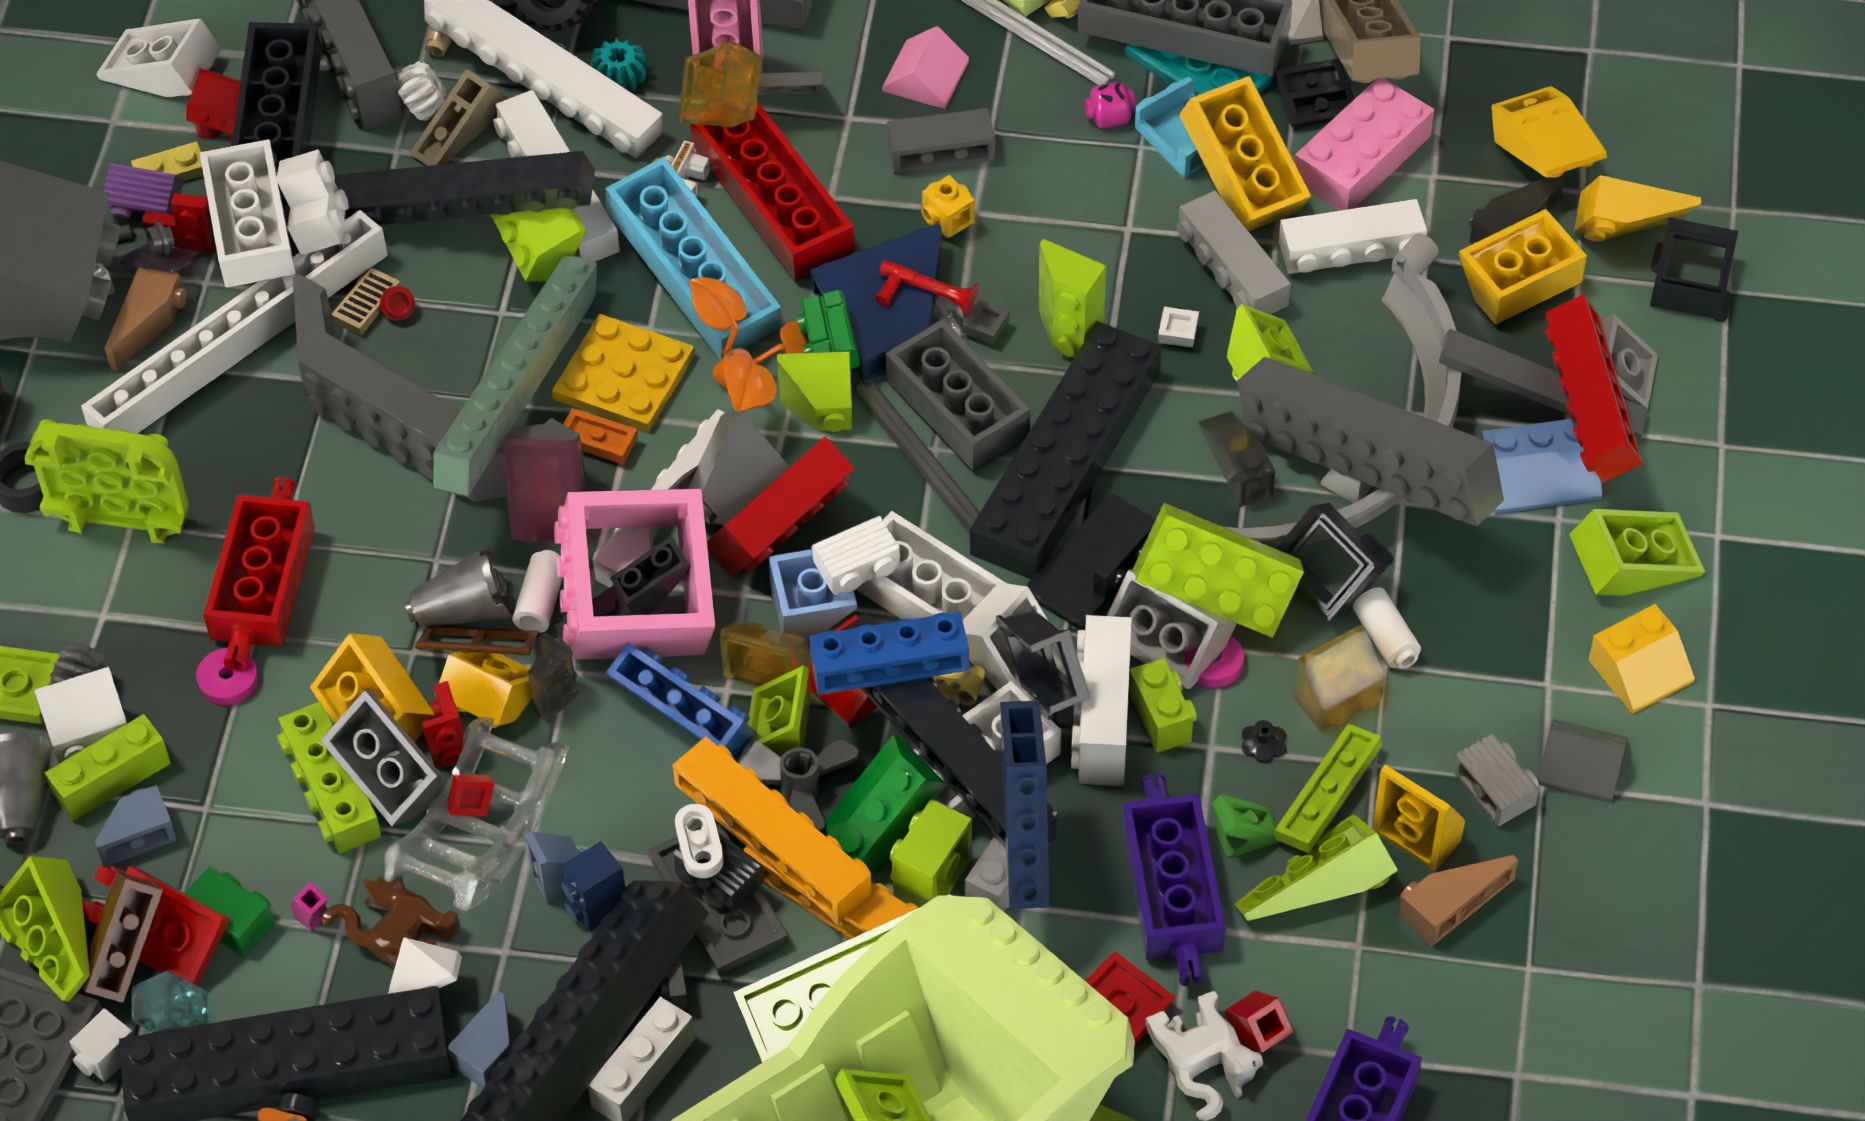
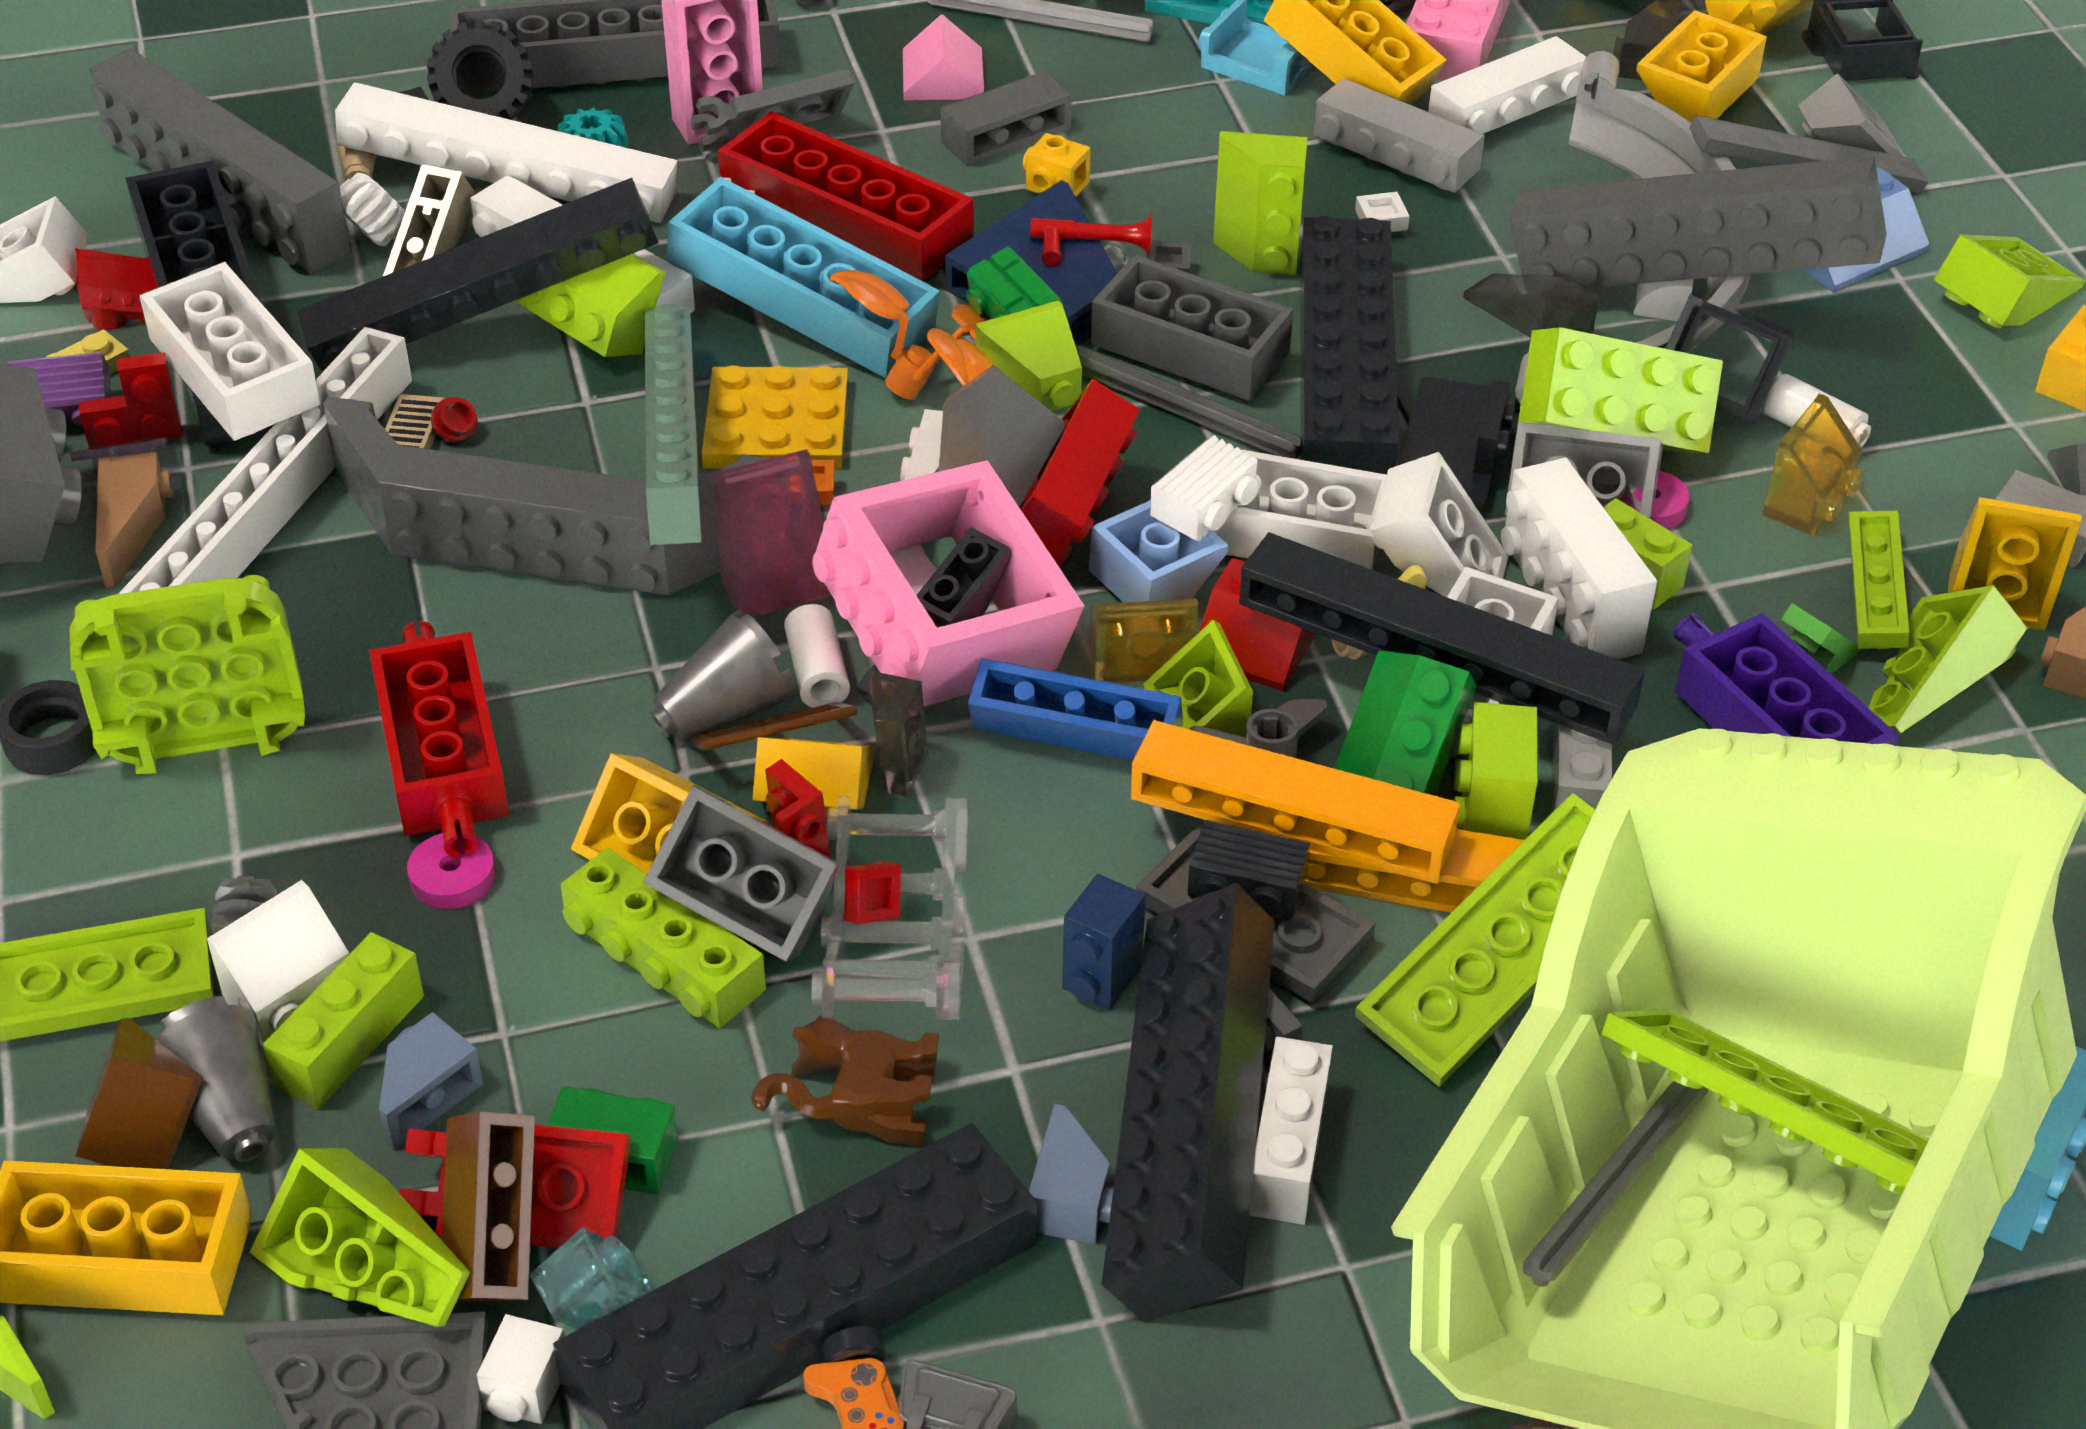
camera: 25 degrees left, 10 degrees down
dark grey plate [146,221,175,257] -> none
white brick [276,149,349,255] -> none
dark pink piece [291,882,328,931] -> none
white slope [388,937,462,994] -> none
sand blue slope [525,832,585,904] -> none
white plate [675,804,723,878] -> none
clear yellow slope [678,41,762,127] -> none
blue brick [809,612,969,695] -> none
black piece [996,605,1090,720] -> none
dark blue slope [1000,700,1049,909] -> none
dark pink head [1084,82,1136,129] -> none
lime slope [1227,303,1314,381] -> none
black plant [1241,720,1286,763] -> none
red brick [1545,294,1643,483] -> none

